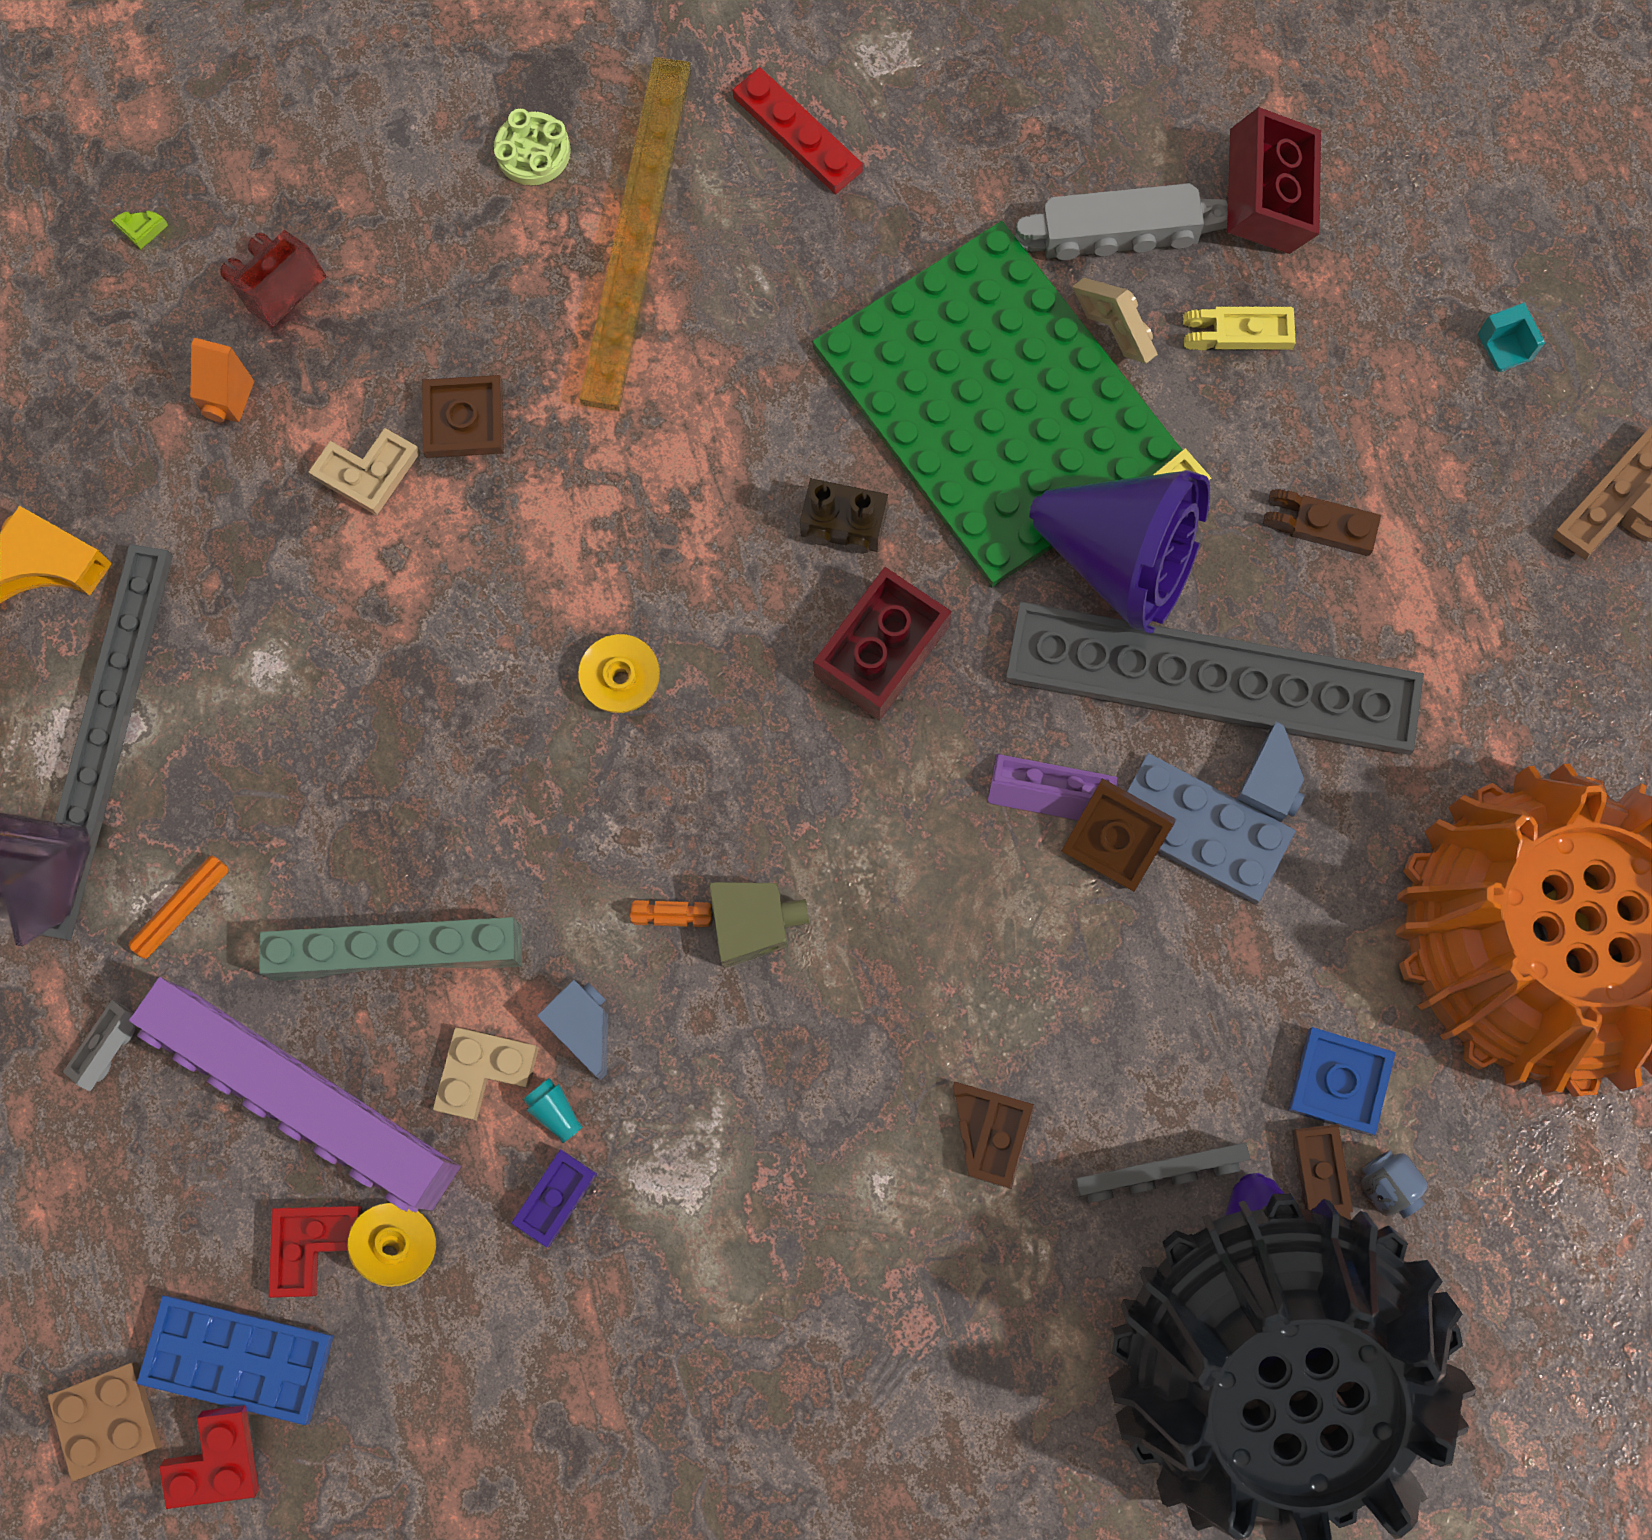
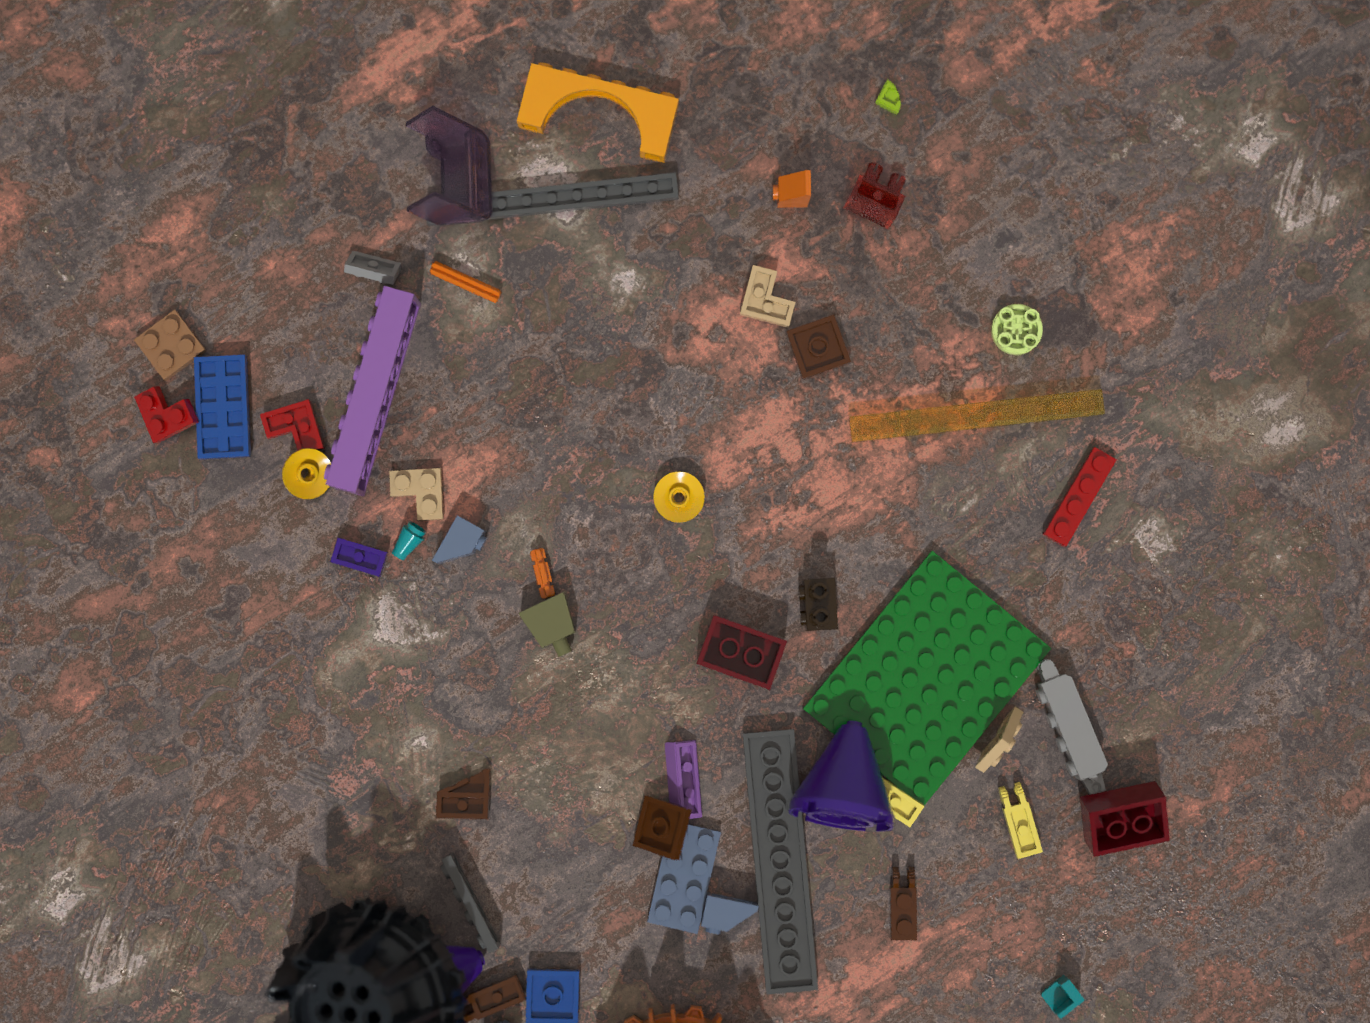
camera: 65 degrees right, 10 degrees up
sand green arch [259,917,522,981] -> none

